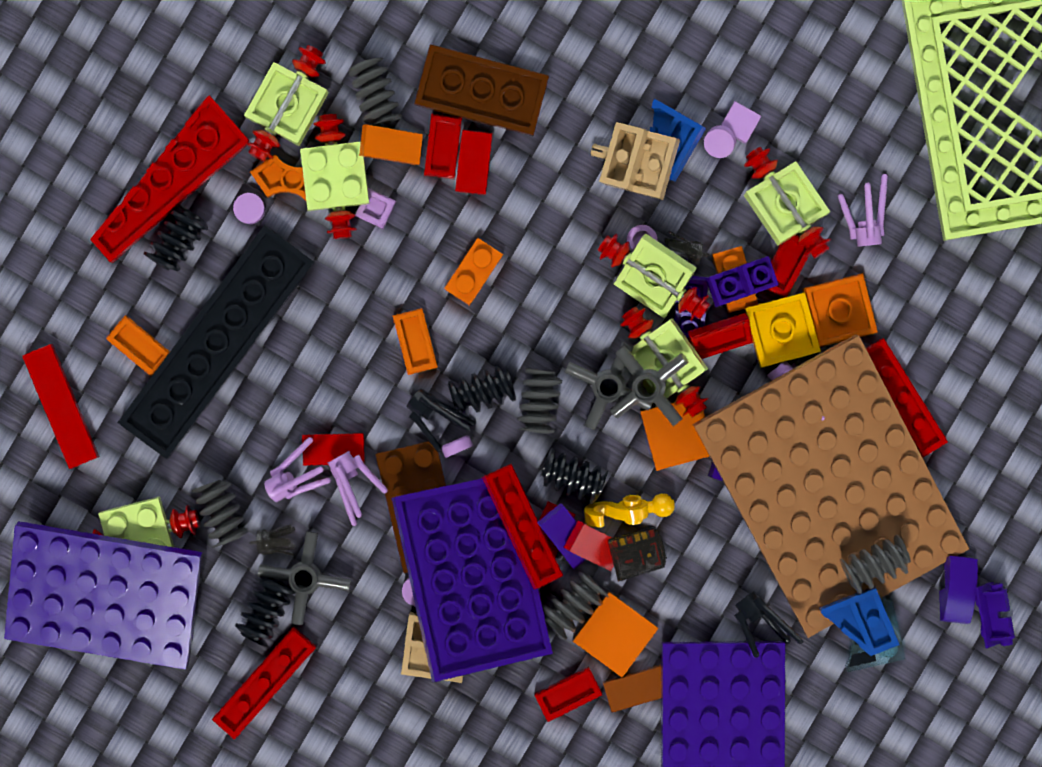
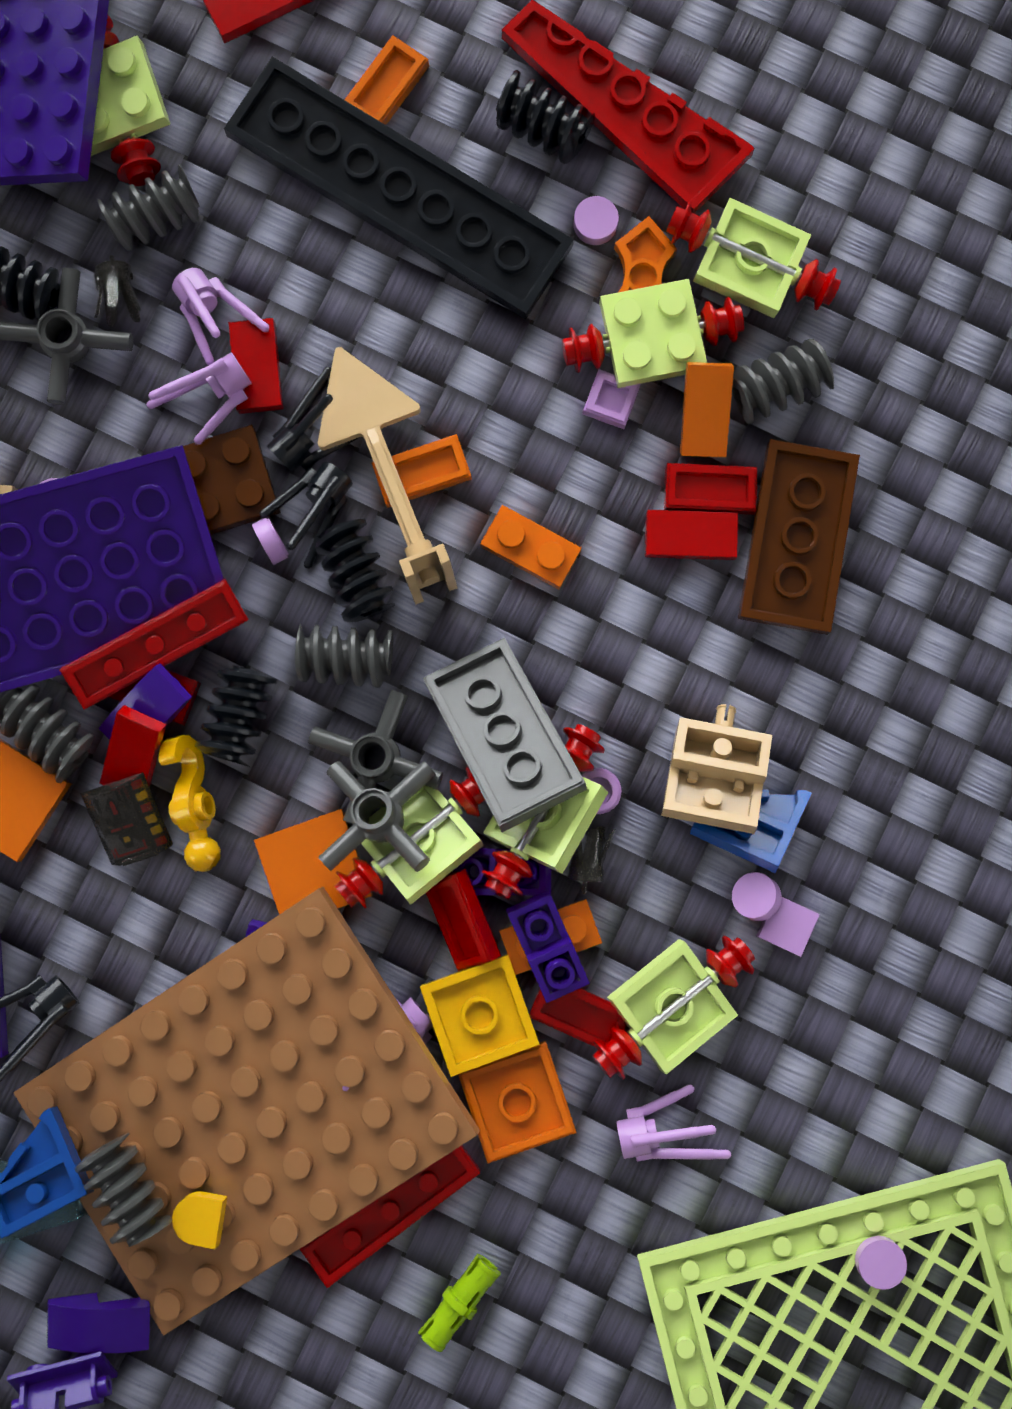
camera: 85 degrees right, 5 degrees down
none -> yellow tile [172,1191,228,1250]
none -> black plant [267,367,359,472]
none -> tan piece [318,347,457,604]
none -> lime pin [418,1254,501,1352]
none -> tile [423,638,587,832]
none -> lavender tile [855,1236,907,1290]

